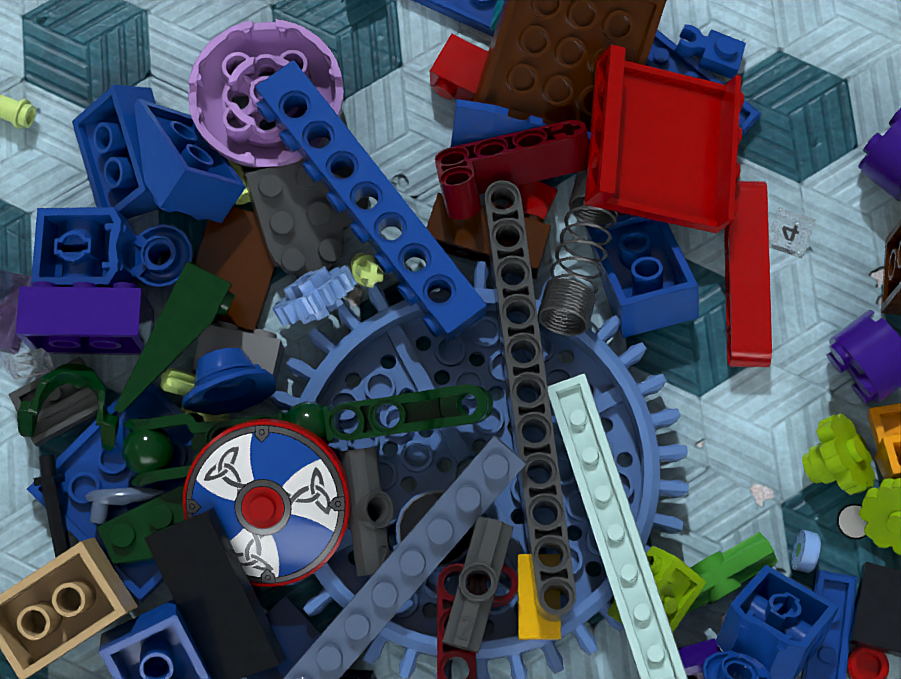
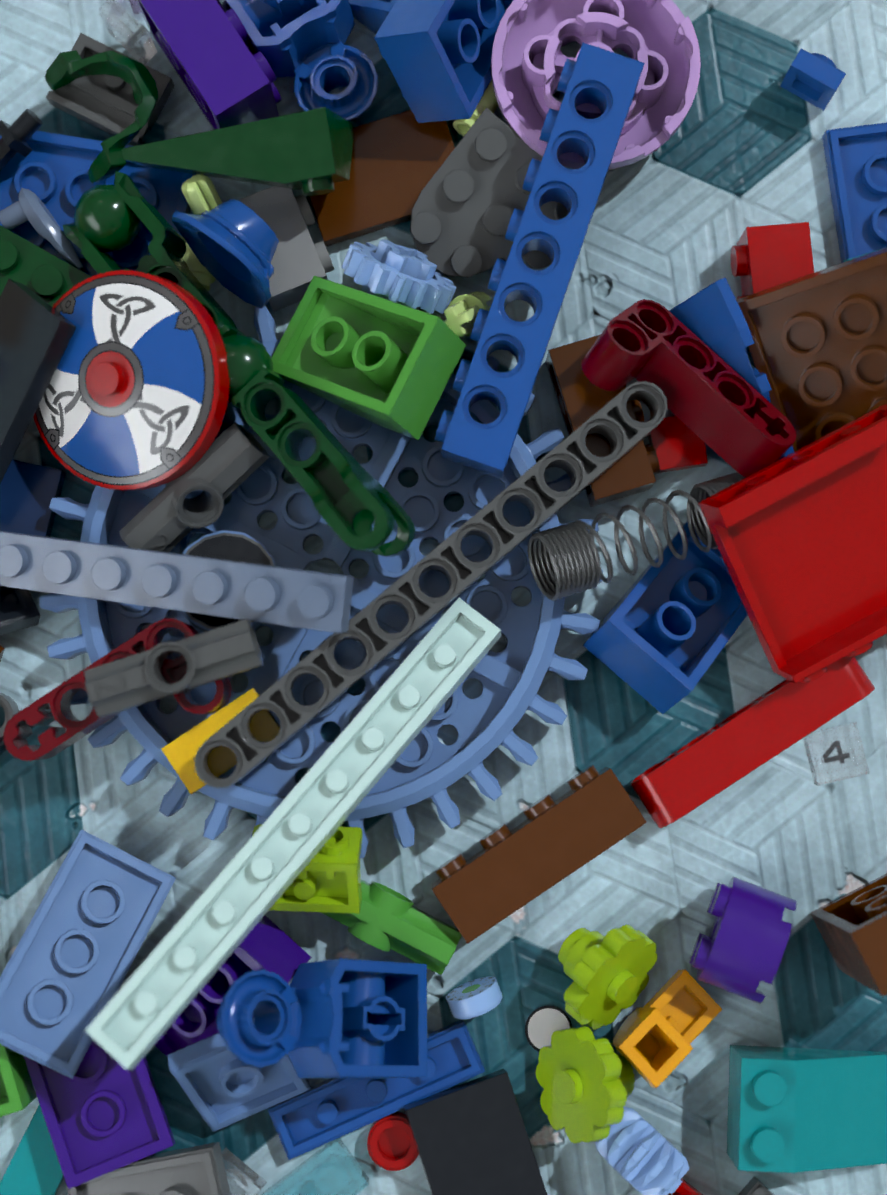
camera: 55 degrees right, 10 degrees up
none -> bright green slope [271,276,467,440]
none -> reddish brown brick [431,765,647,944]

